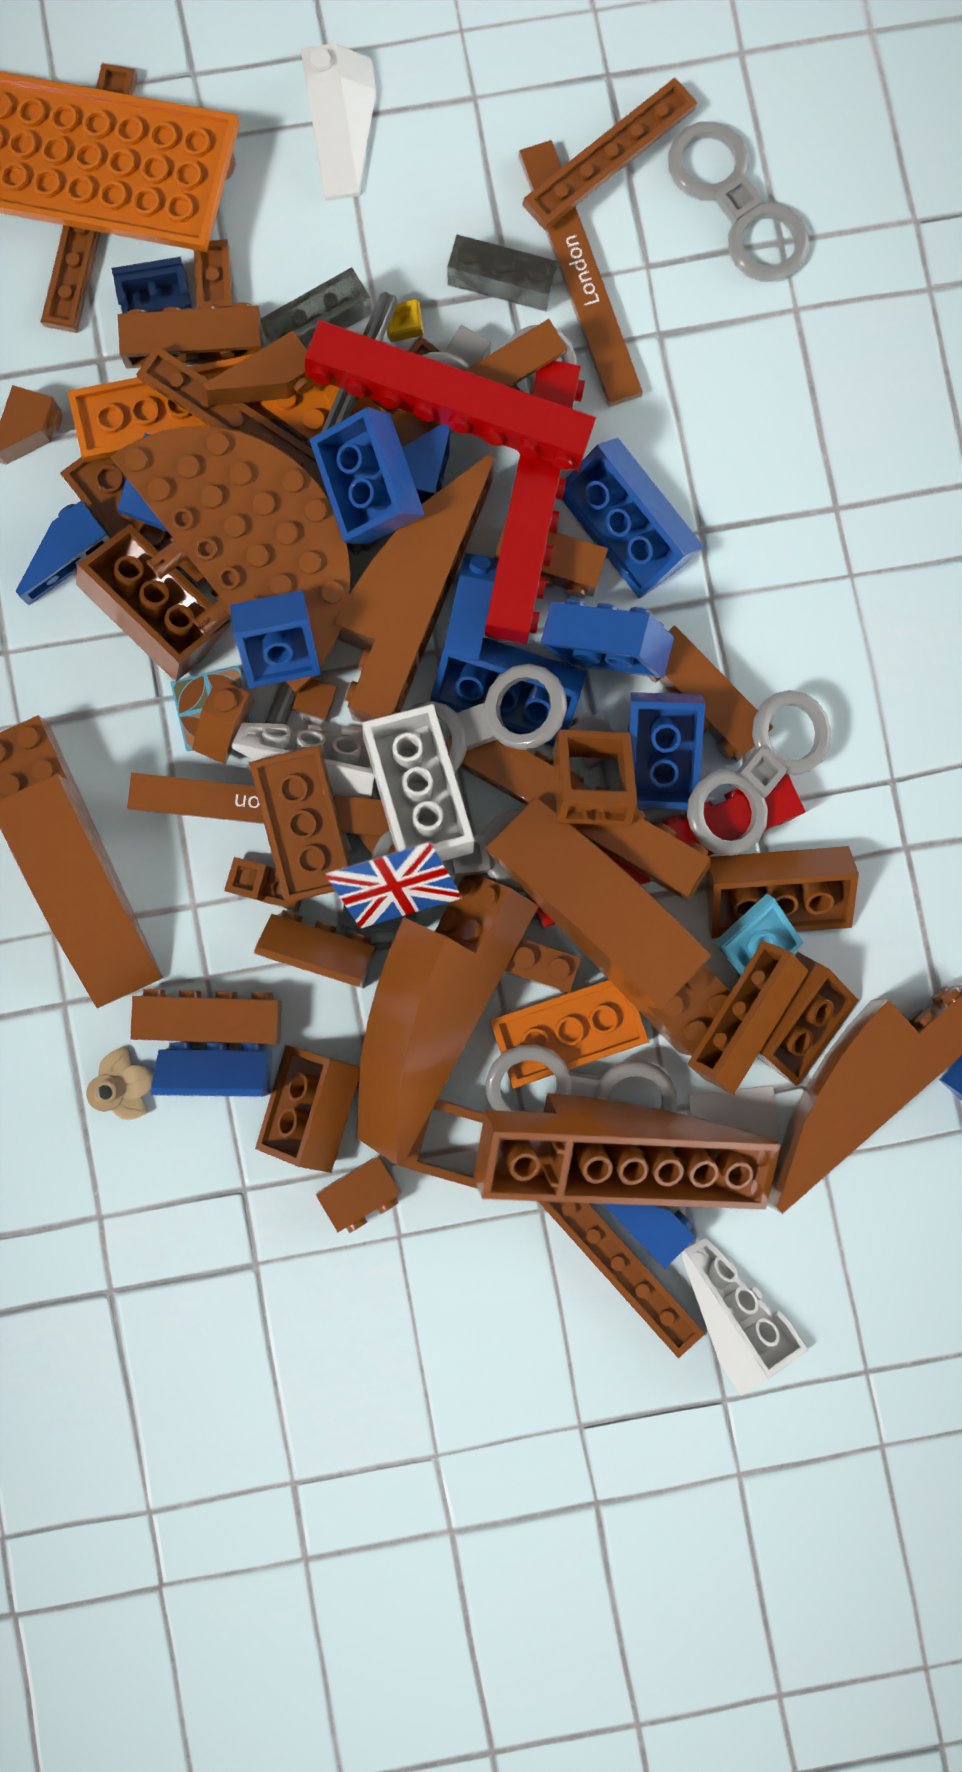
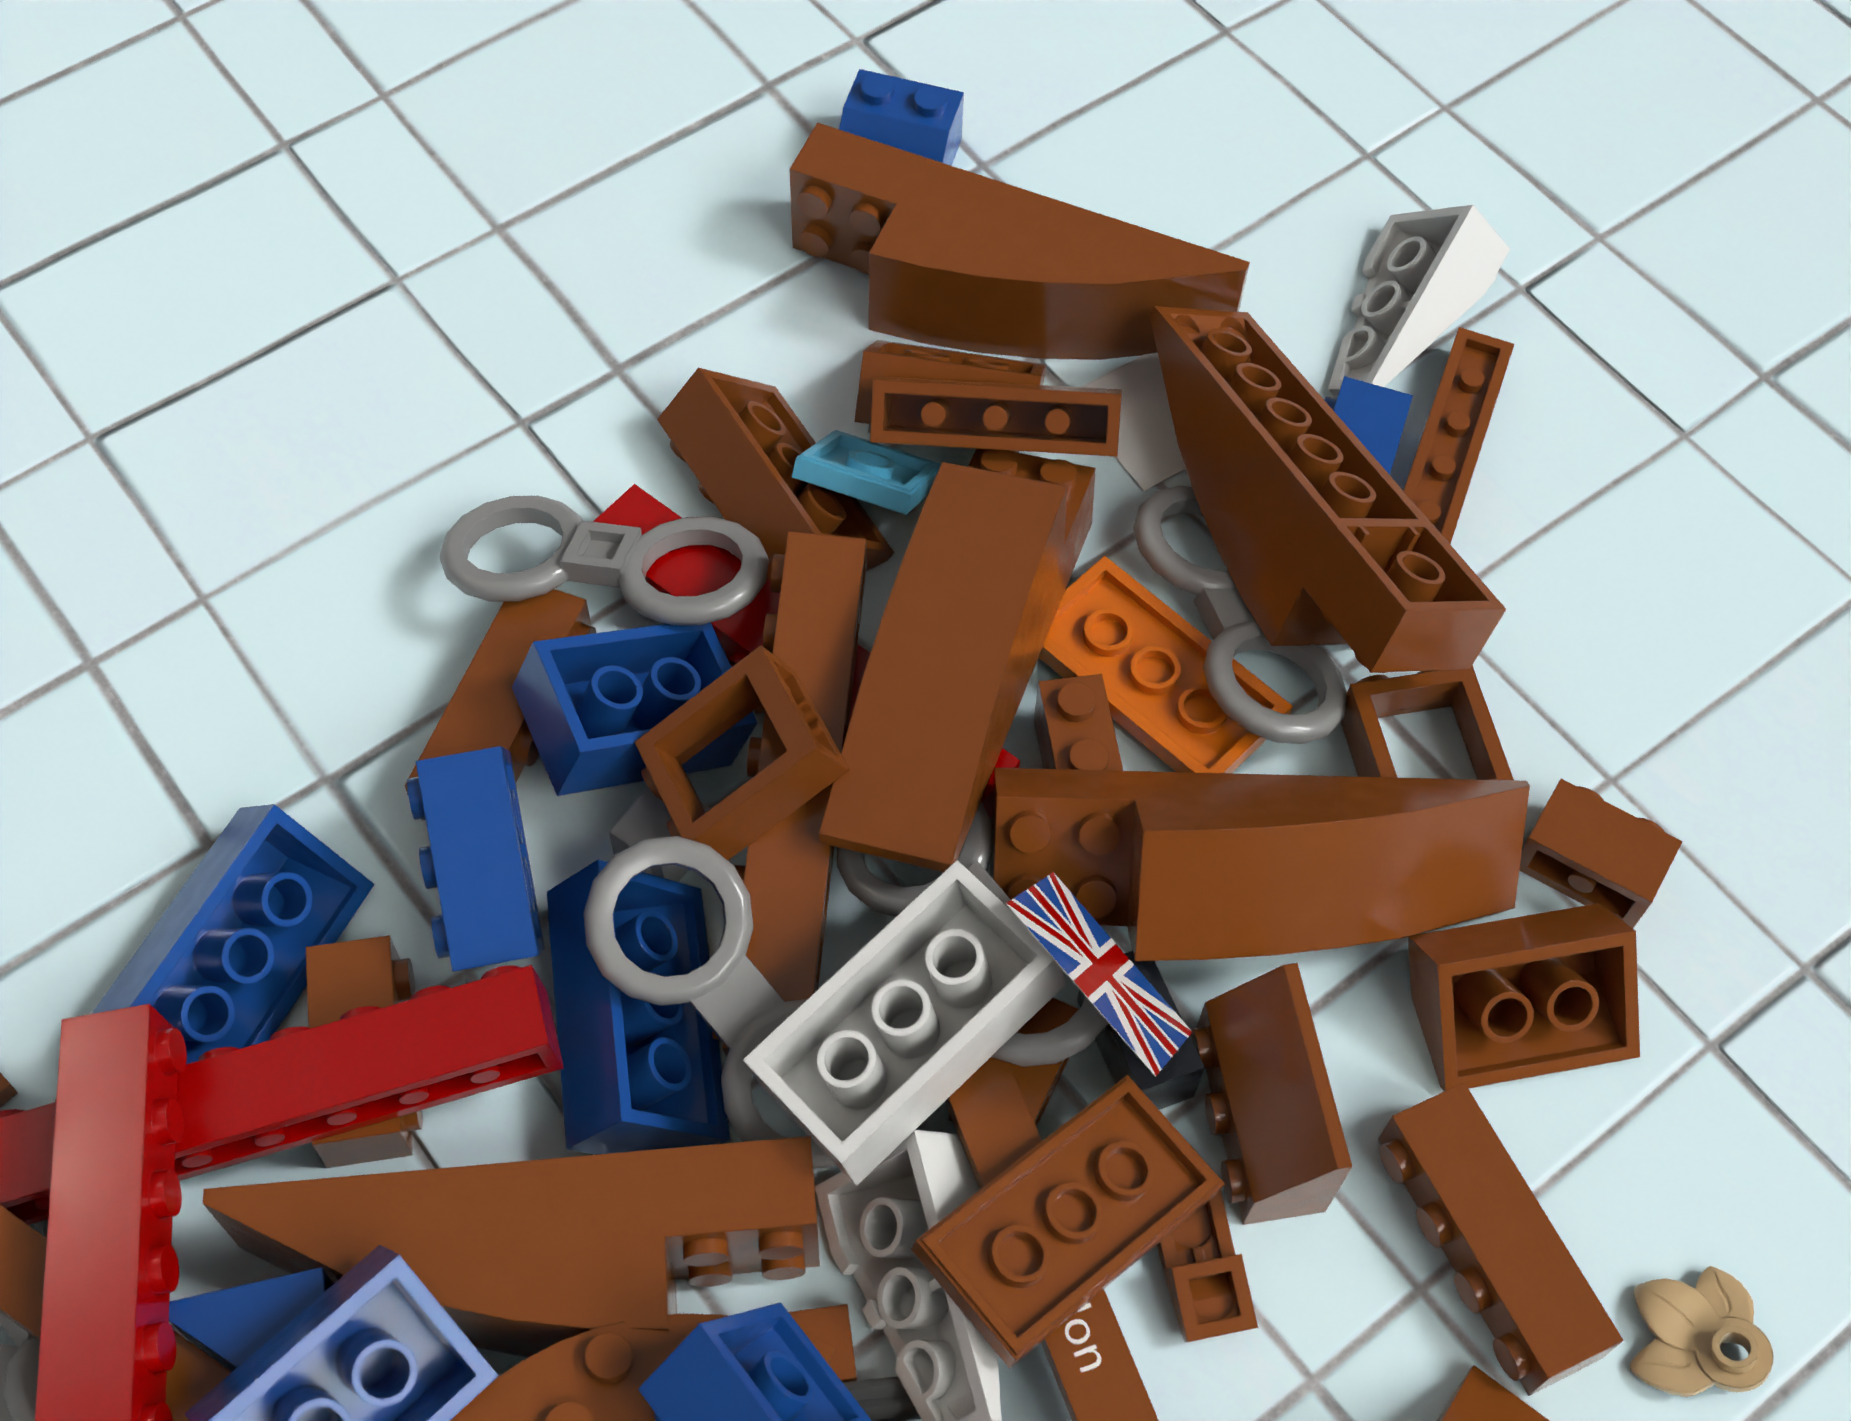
camera: 110 degrees left, 25 degrees down
blue slope [151,1042,272,1097] -> none
blue slope [443,553,499,662] -> none

